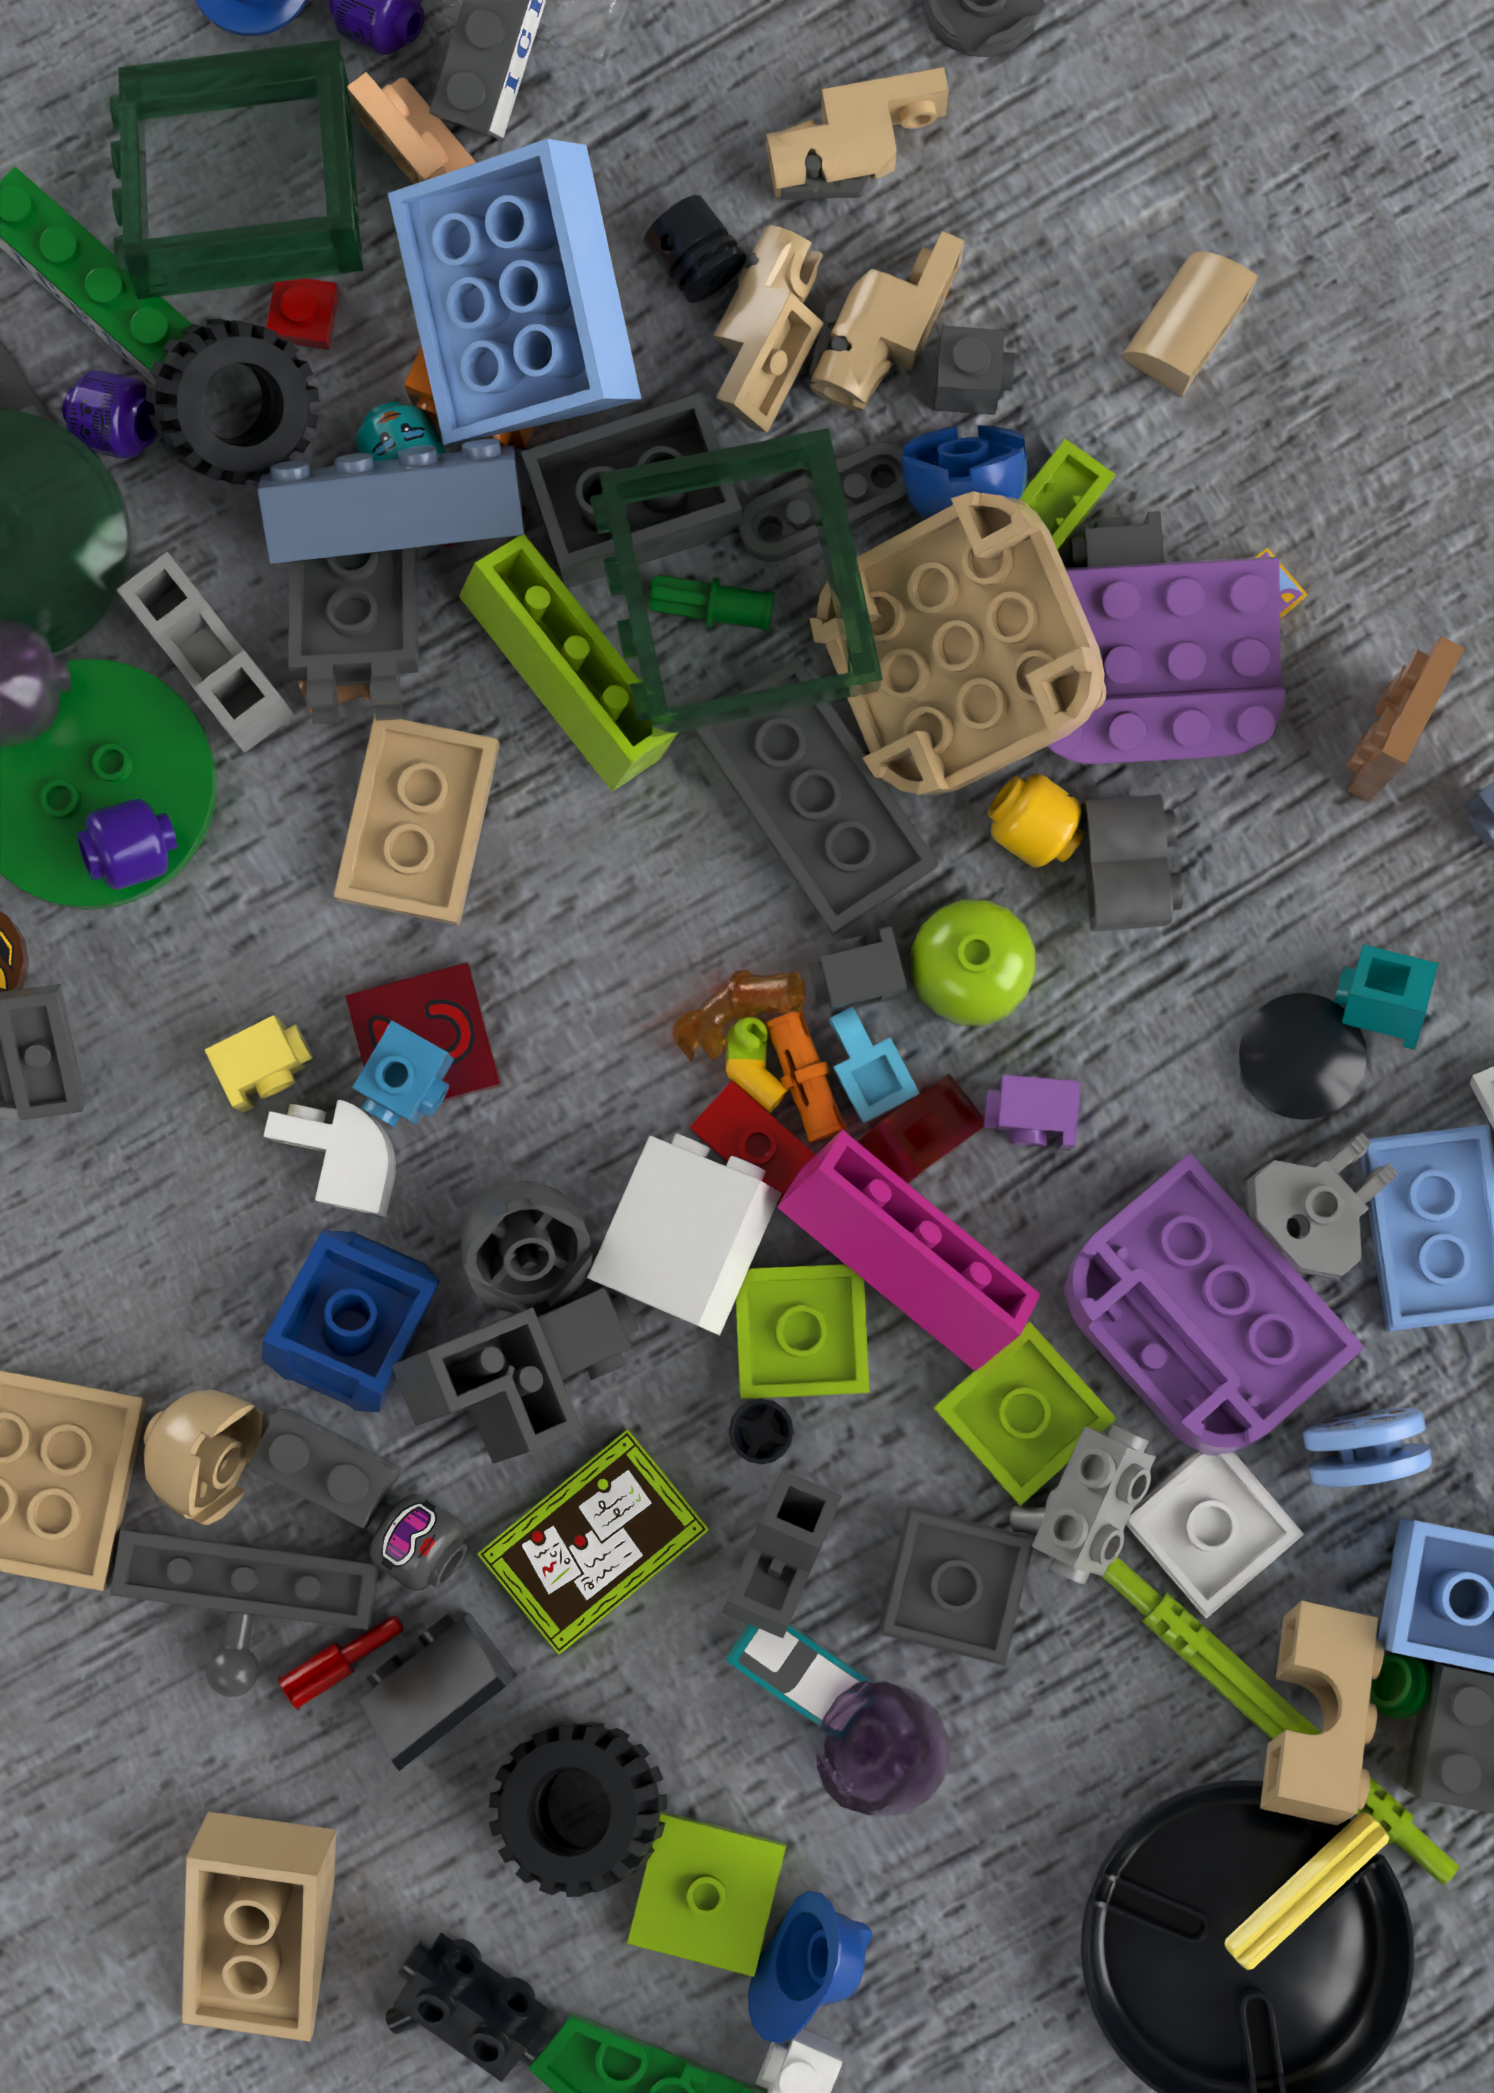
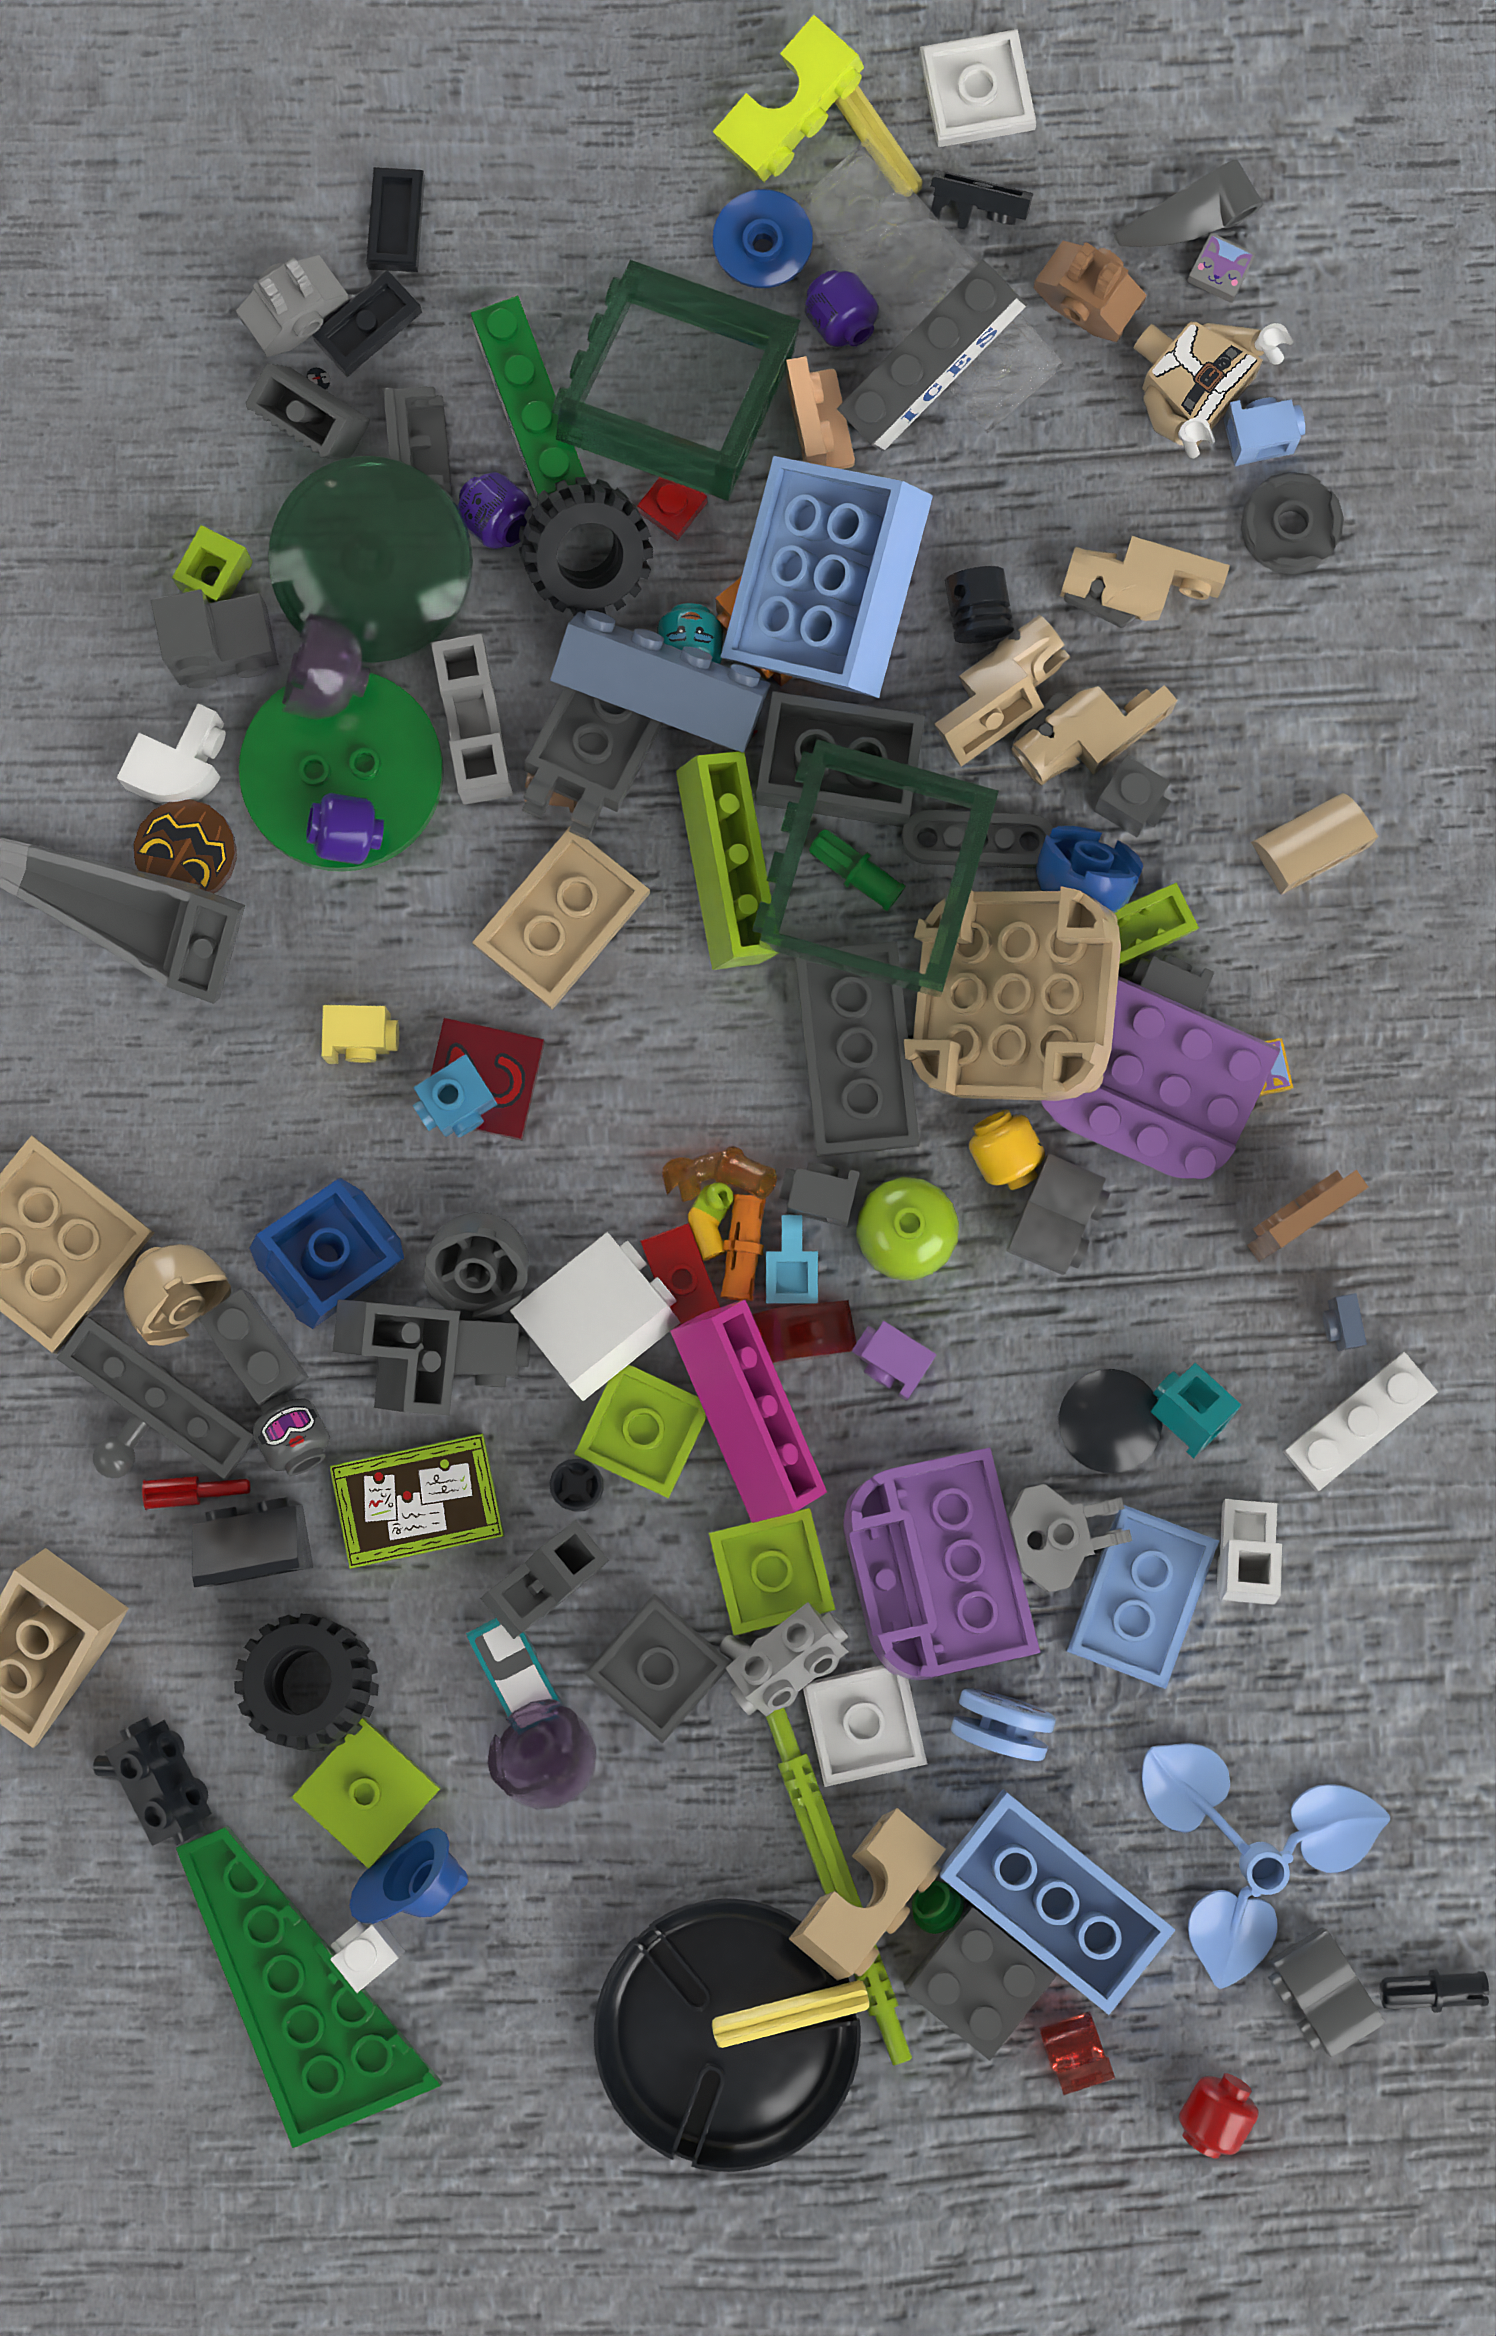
camera: 25 degrees right, 0 degrees up
white brick [264,1100,396,1217] -> none

